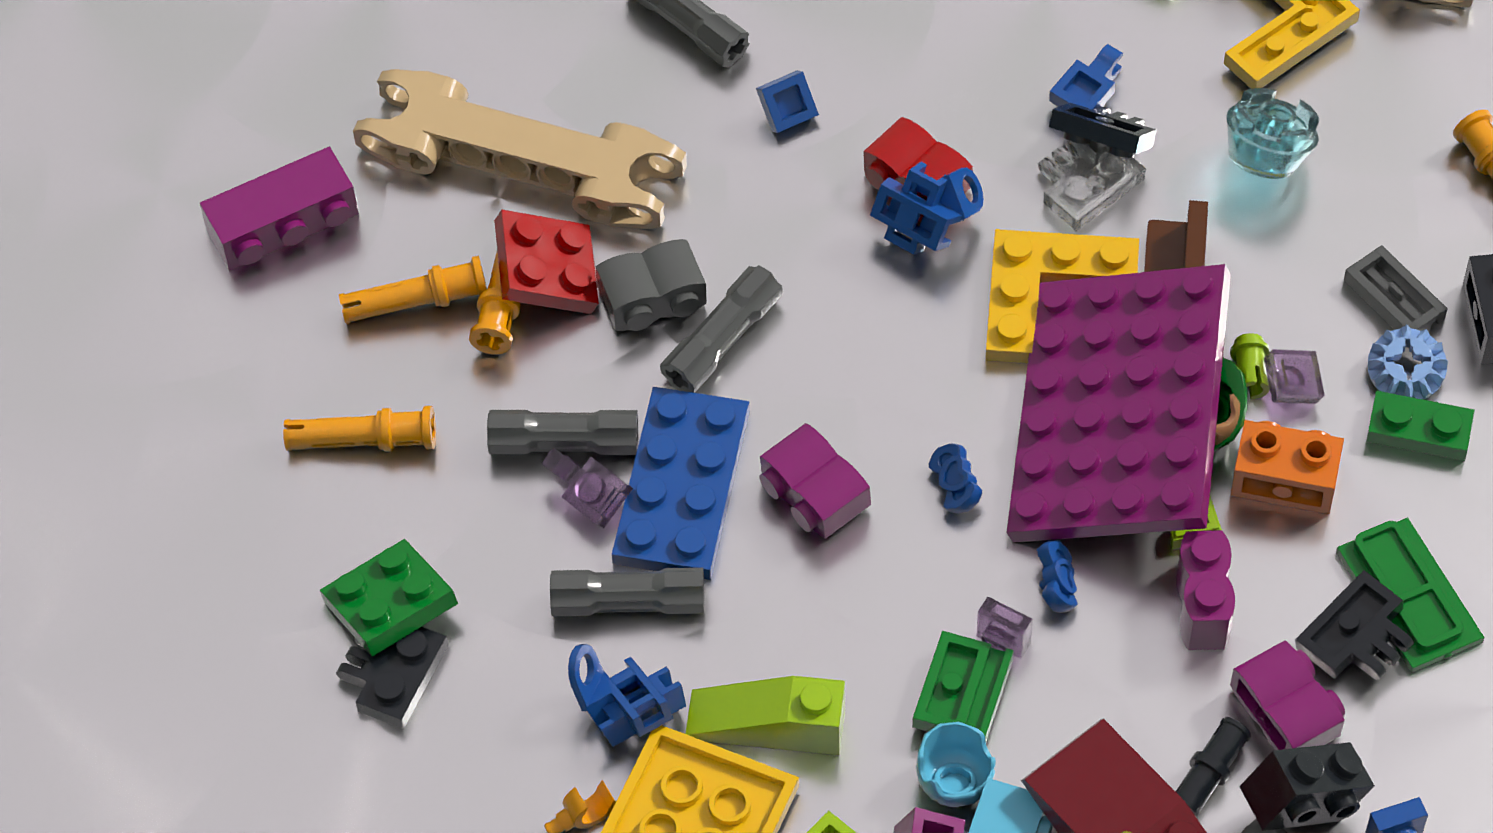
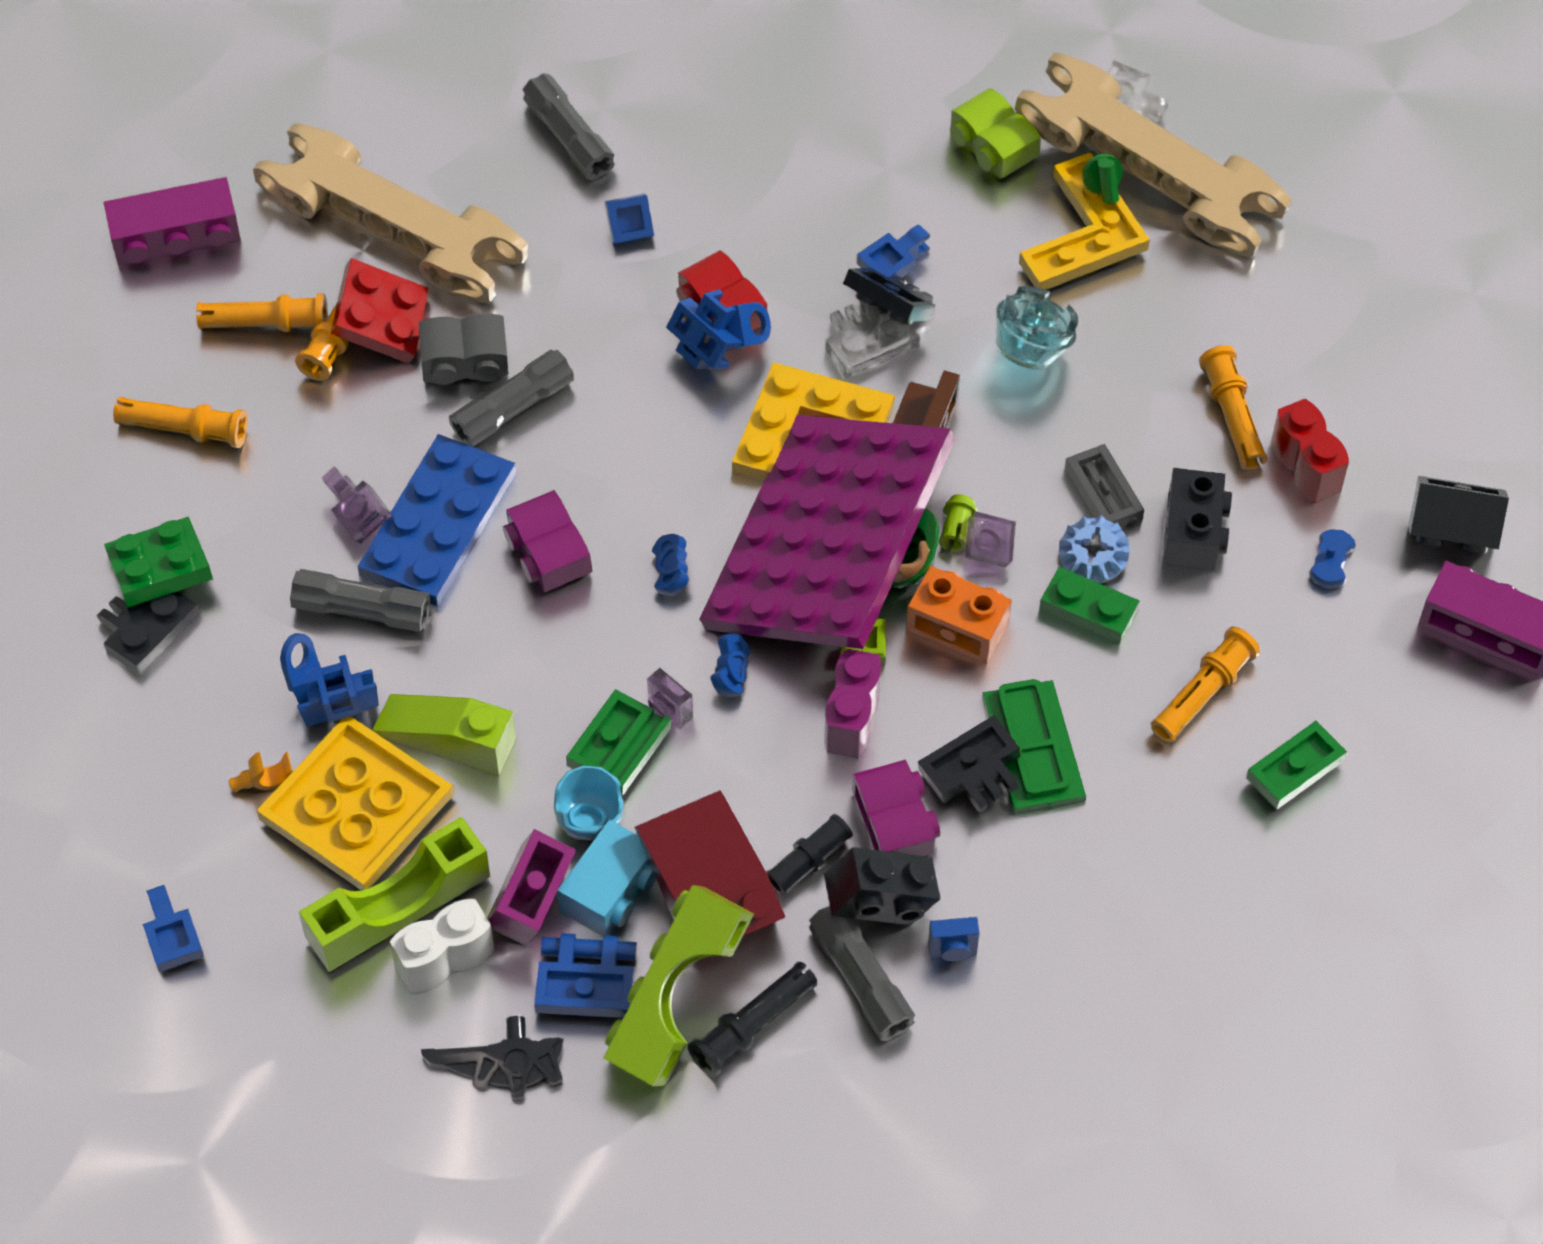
camera: 10 degrees right, 0 degrees up
dark grey axle [487,410,639,455] -> none

